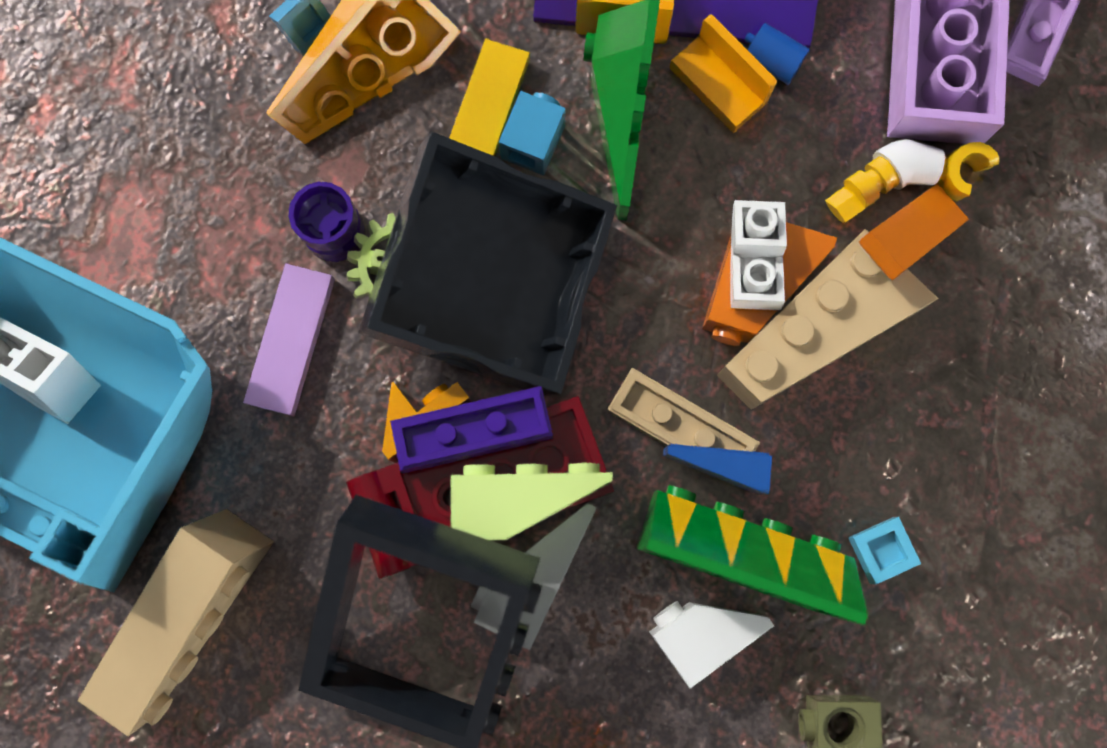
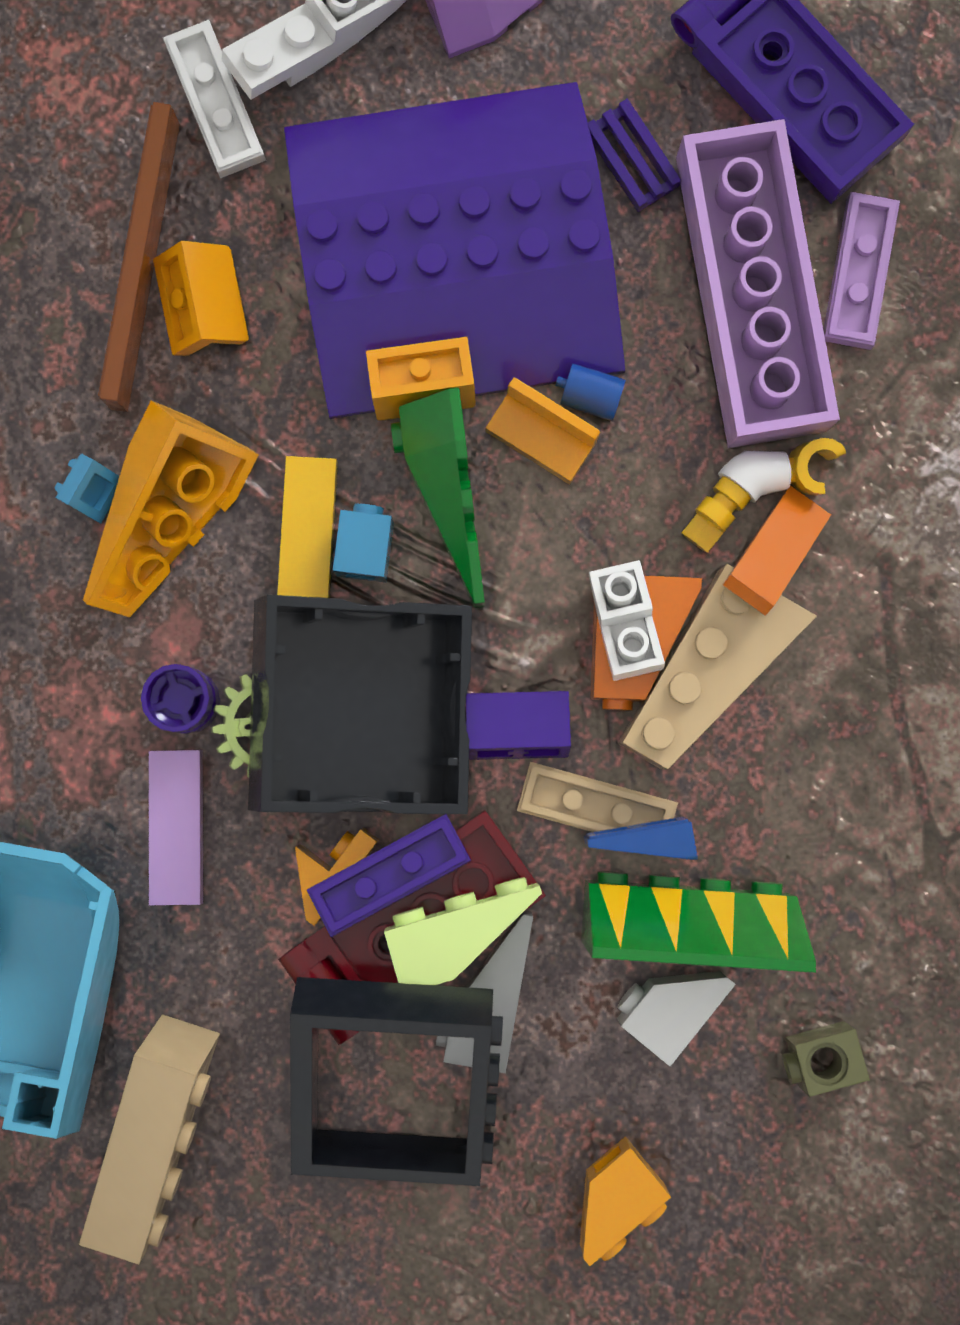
camera: 20 degrees left, 5 degrees up
medium azure plate [848,517,921,585] -> none
none -> dark purple hinge [466,691,571,760]

